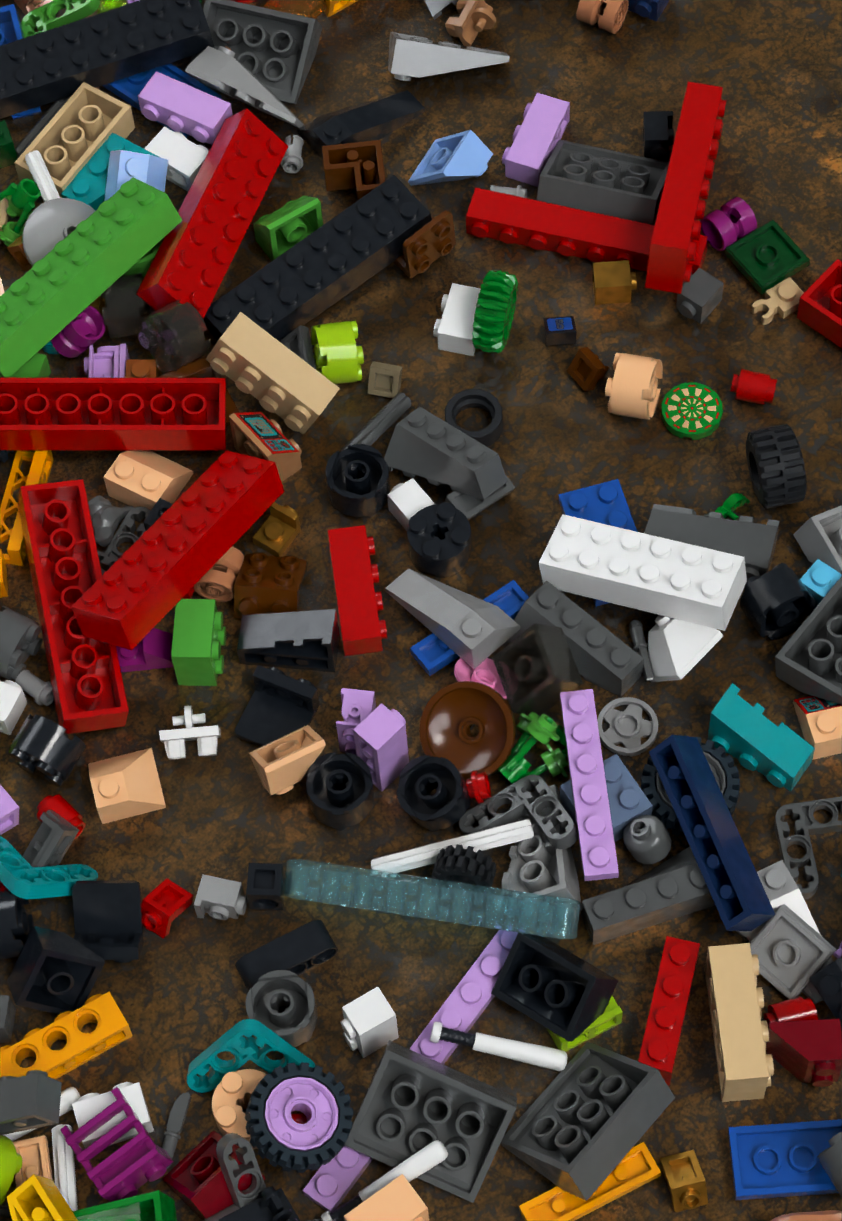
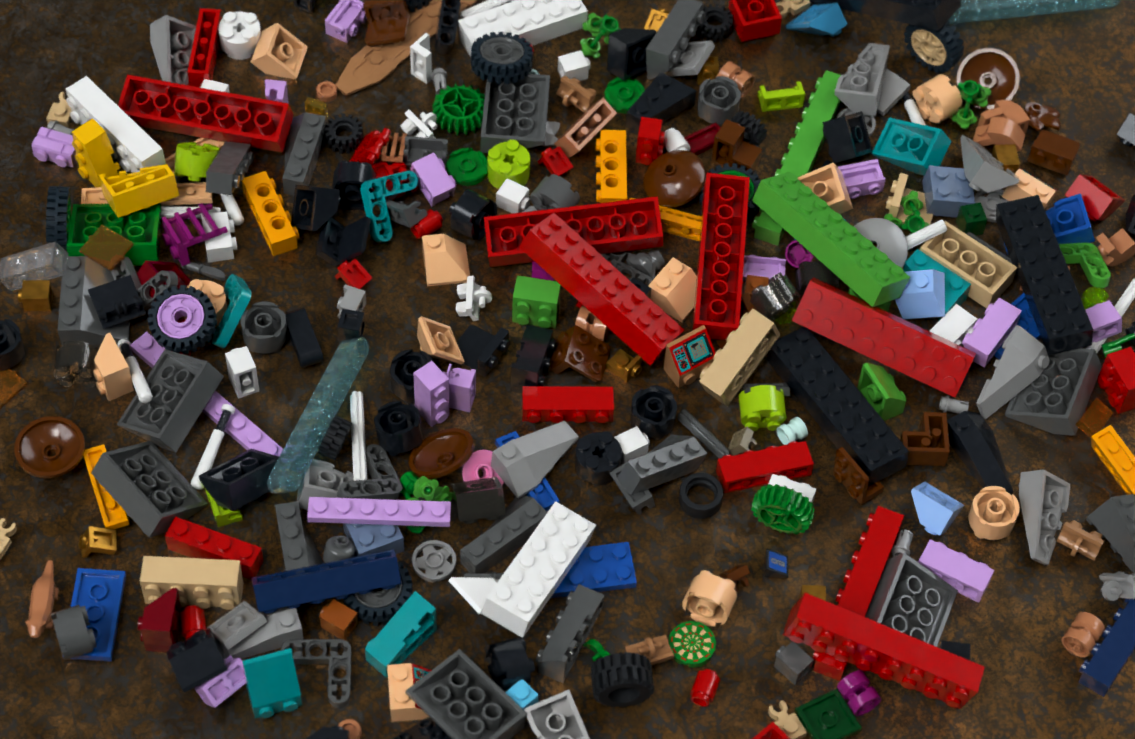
camera: 90 degrees right, 5 degrees down
red plate [466,770,491,804] -> none
none -> dark orange brick [319,599,358,640]
none -> medium nougat hips [625,635,674,665]
none -> red brick [716,441,814,494]
none -> light aqua wheel [776,417,808,445]
none -> light nougat brick [968,486,1020,540]

